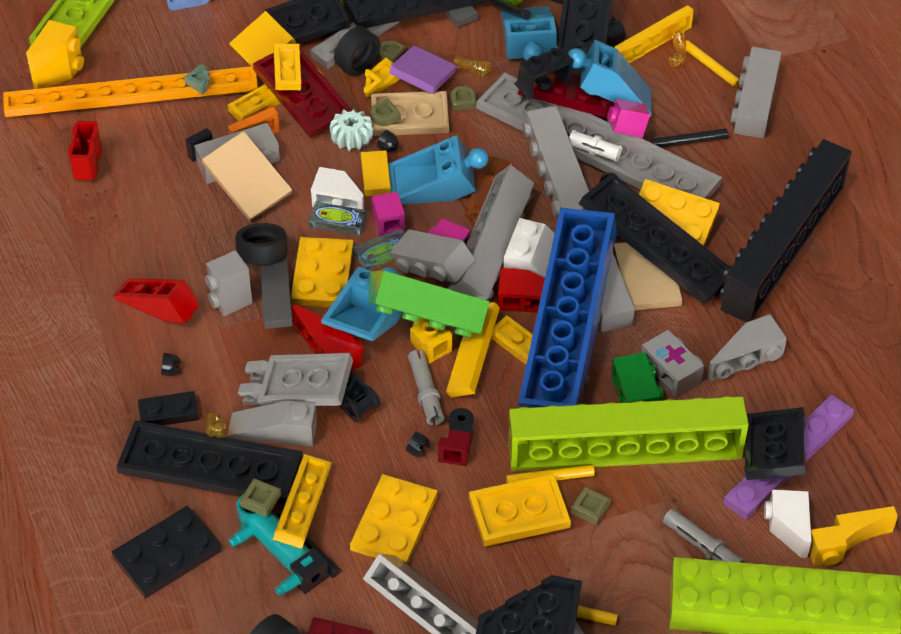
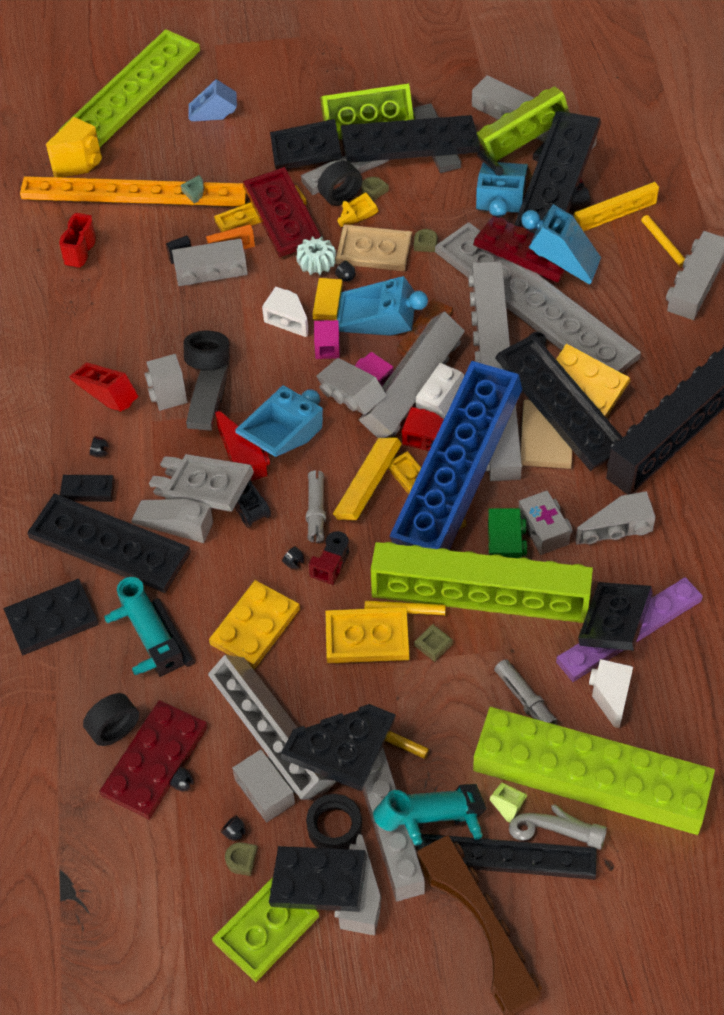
camera: 15 degrees right, 5 degrees up
tan tile [202,131,292,222] -> none
clear yellow arm [205,412,226,438] -> none
yellow tile [229,11,296,66] -> none
olive tile [240,478,281,517] -> none
yellow tile [273,454,332,548] -> none
yellow plate [274,44,301,90] -> none
yellow plate [290,237,354,308] -> none
tile [309,202,367,236] -> none
clear light blue tile [353,229,405,270] -> none
bright green slope [368,270,489,338] -> none
olive tile [371,98,401,126] -> none
medium lavender tile [389,45,457,94] -> none
yellow brick [410,318,452,364] -> none
clear yellow arm [454,56,492,77] -> none
black window [514,47,574,99] -> none
white pin [569,130,622,162] -> none
dark pink brick [607,98,650,138] -> none
black bar [651,128,728,148] -> none
clear yellow arm [668,31,686,67] -> none
yellow slope [809,506,898,566] -> none

